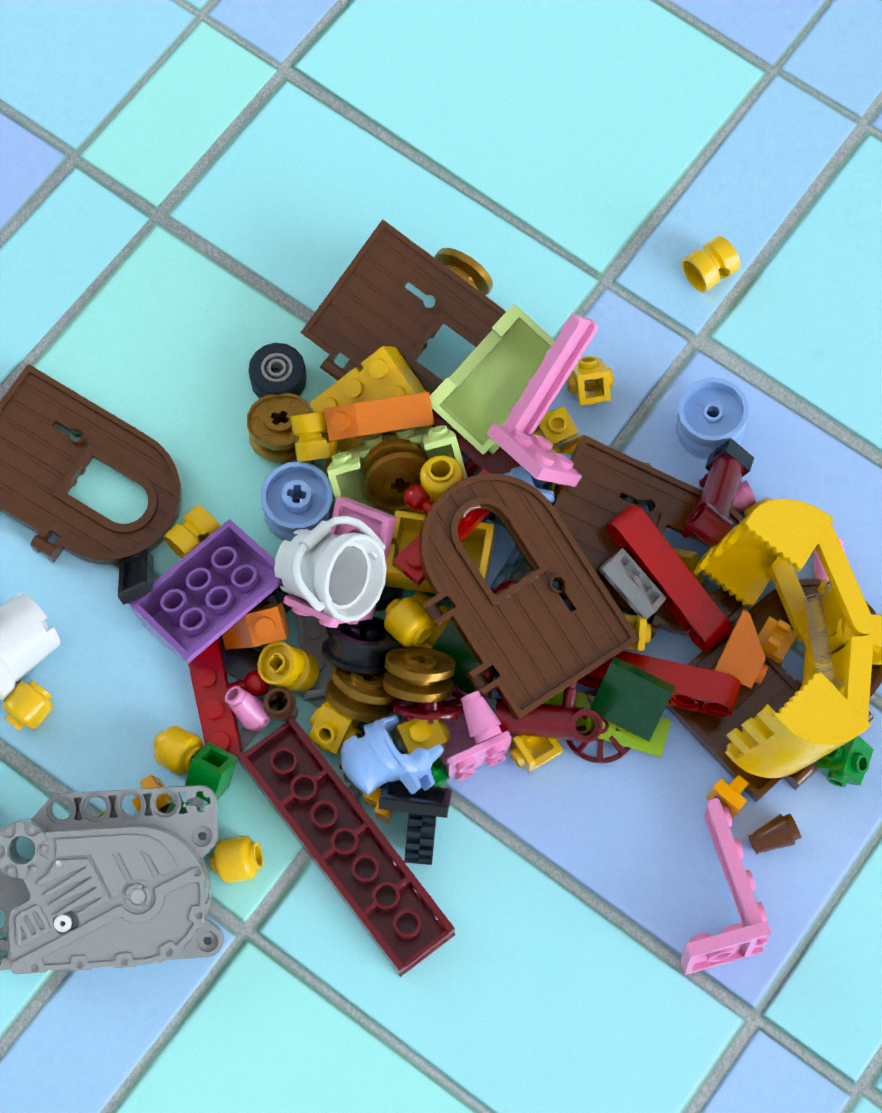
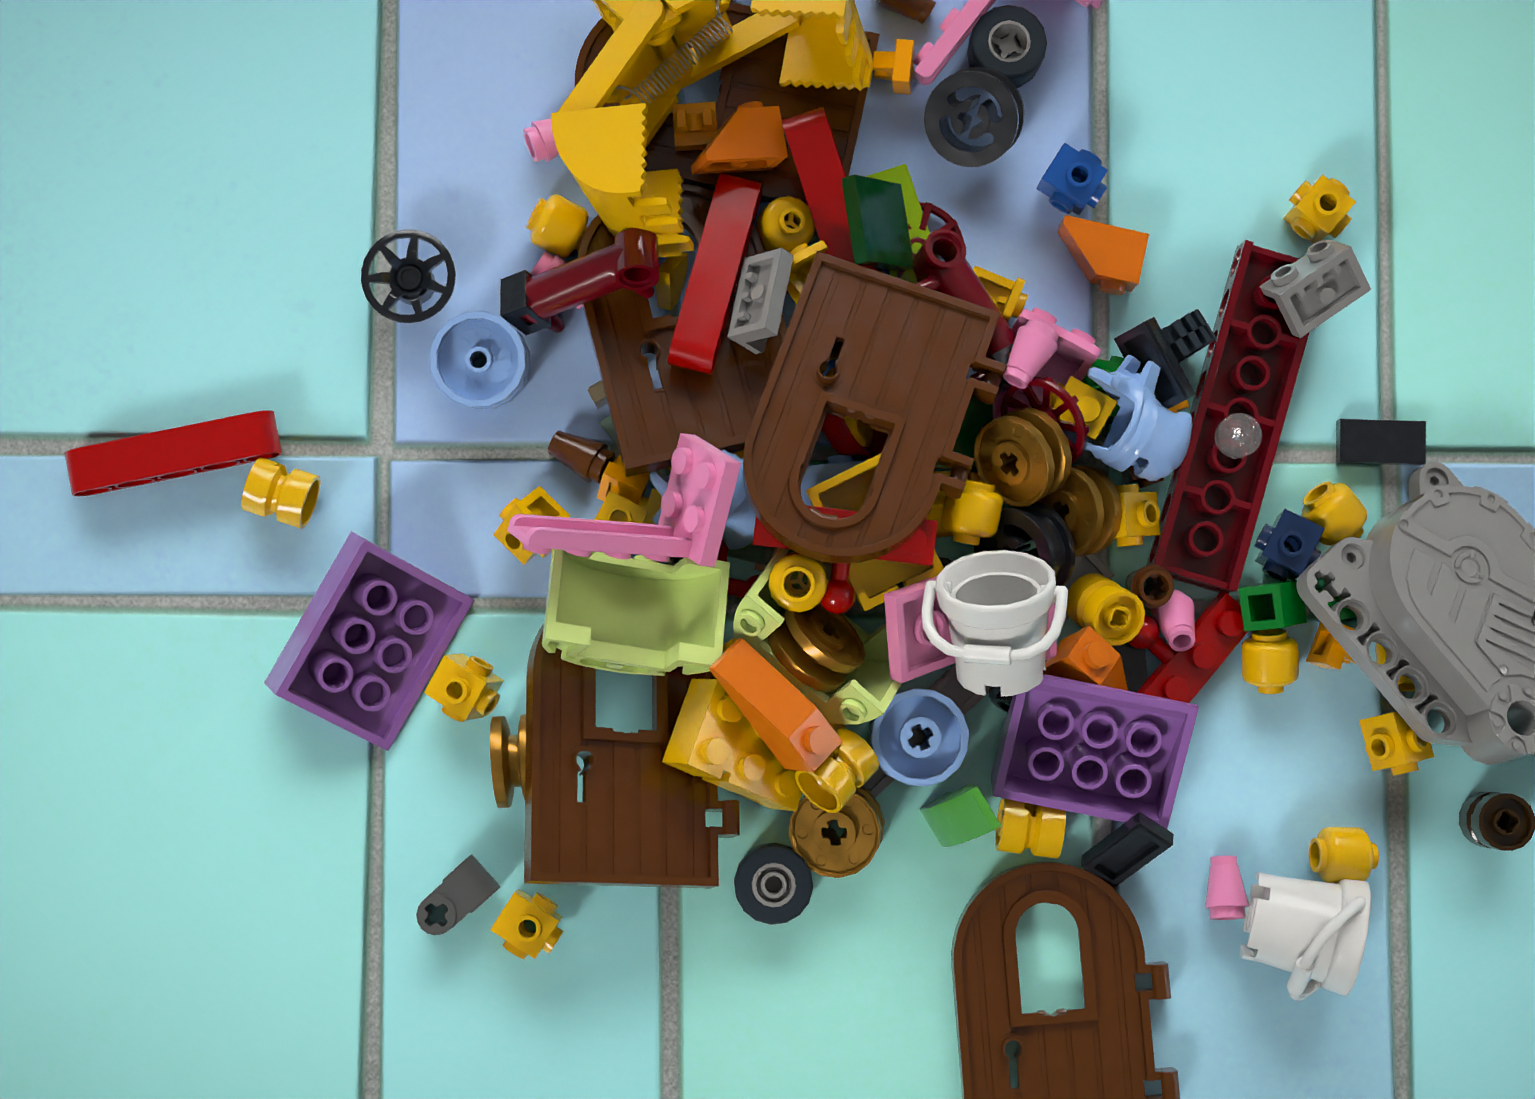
camera: 130 degrees left, 15 degrees up
none -> red beam [64,410,282,497]
none -> medium lavender slope [264,531,474,751]
none -> black wheel [361,230,456,323]
none -> dark grey piece [416,854,501,935]
none -> yellow brick [424,653,504,722]
none -> yellow brick [490,889,564,960]
none -> reddish brown cone [548,430,615,484]
none -> yellow head [755,196,816,252]
none -> bright green slope [920,784,1001,847]
none -> black wheel [924,66,1025,167]
none -> black wheel [967,5,1047,88]
none -> blue brick [1036,143,1108,215]
none -> orange slope [1057,215,1149,295]
none -> bright pink cone [1205,856,1249,920]
none -> clear tile [1215,413,1262,459]
none -> dark blue brick [1254,509,1325,582]
none -> light grey bracket [1260,240,1371,338]
none -> yellow brick [1283,175,1356,244]
none -> black tile [1336,419,1426,466]
none -> yellow brick [1359,711,1434,776]

